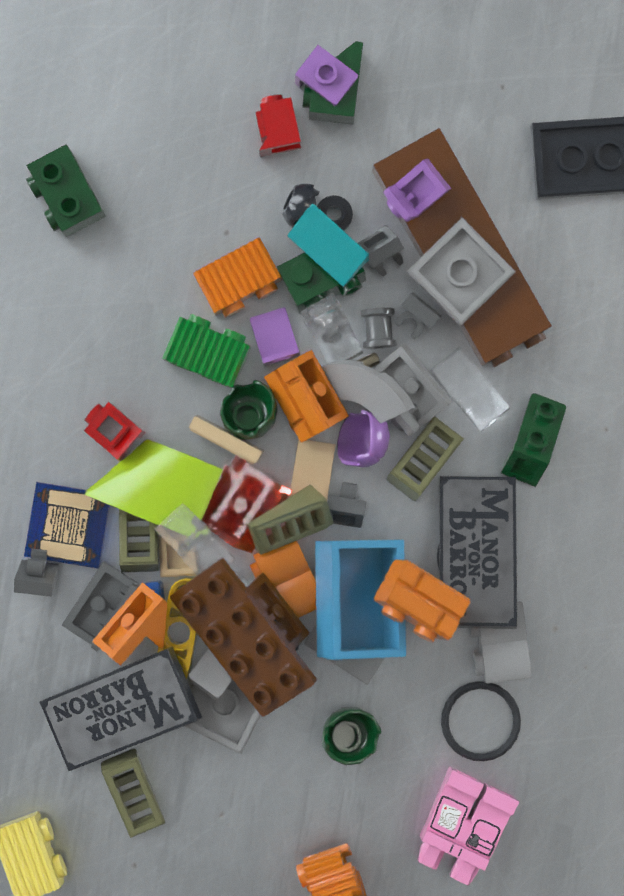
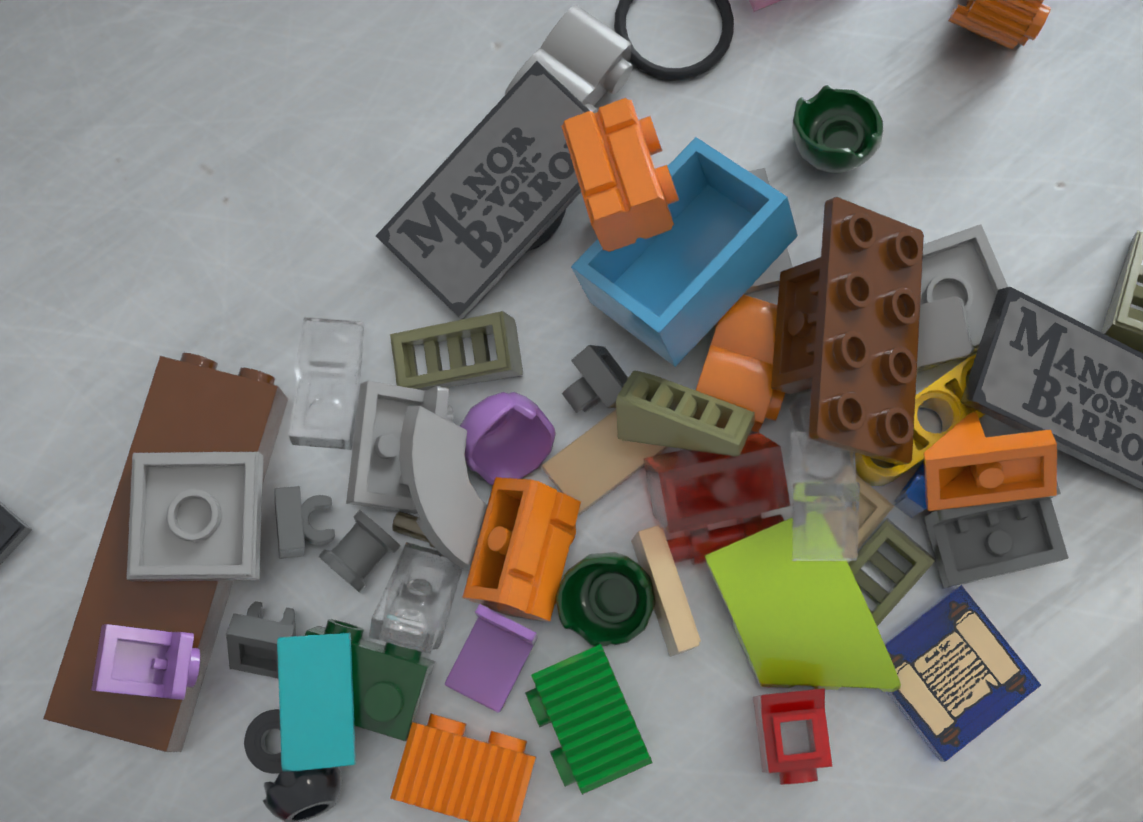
camera: 140 degrees left, 10 degrees down
dark grey tile [14,548,59,597] -> none
dark green bracket [501,393,566,487] -> none

